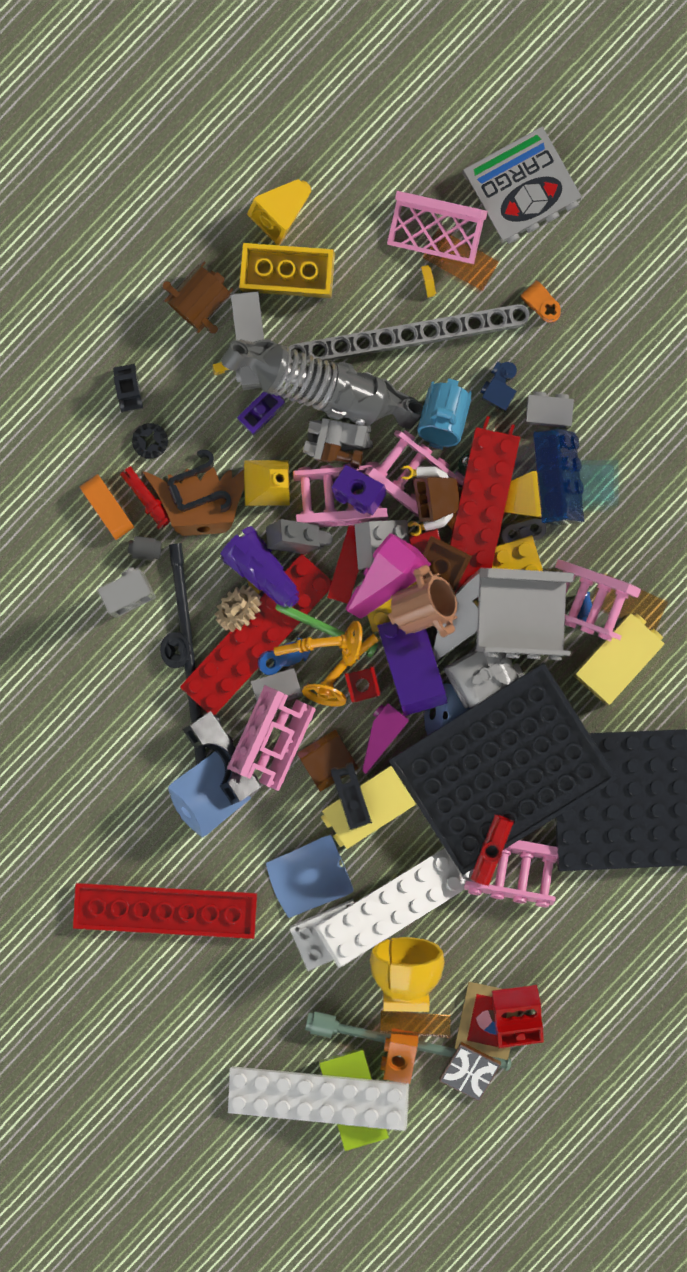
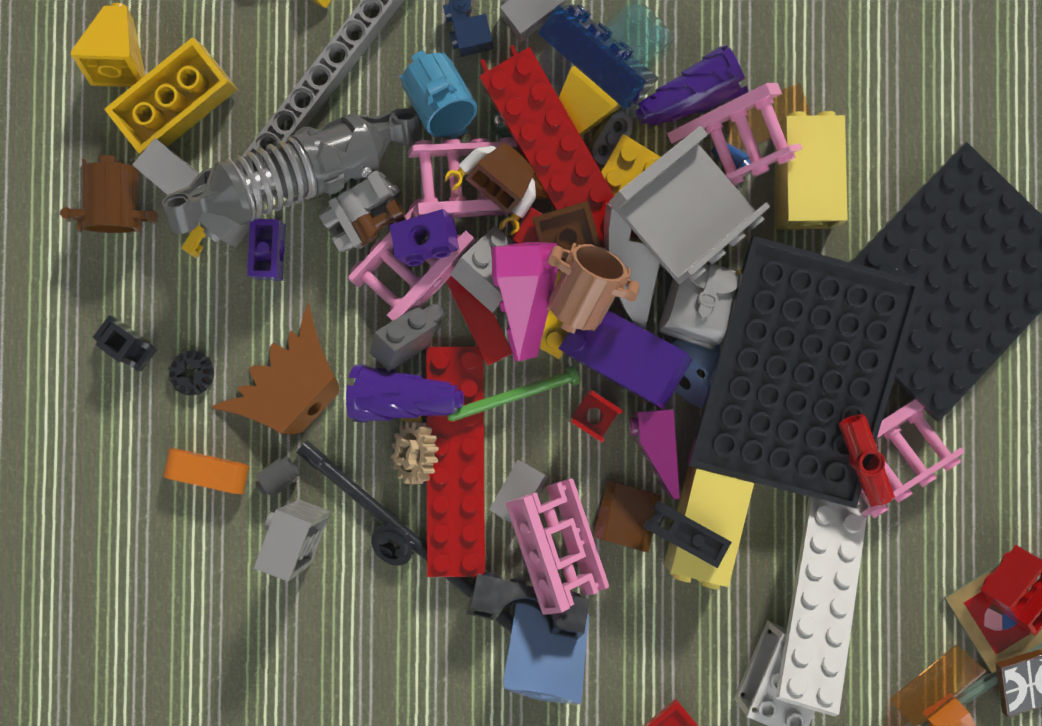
camera: 45 degrees left, 0 degrees up
red pin [120,466,170,530] -> none
black piece [167,449,232,513] -> none
yellow slope [244,460,290,506] -> none
blue brick [258,637,311,675] -> none
medium blue piece [266,835,354,918] -> none
light orange dish [274,621,362,666] -> none
light orange dish [302,633,379,707] -> none
yellow plate [370,937,444,1012] -> none
none -> dark purple cone [635,44,749,128]

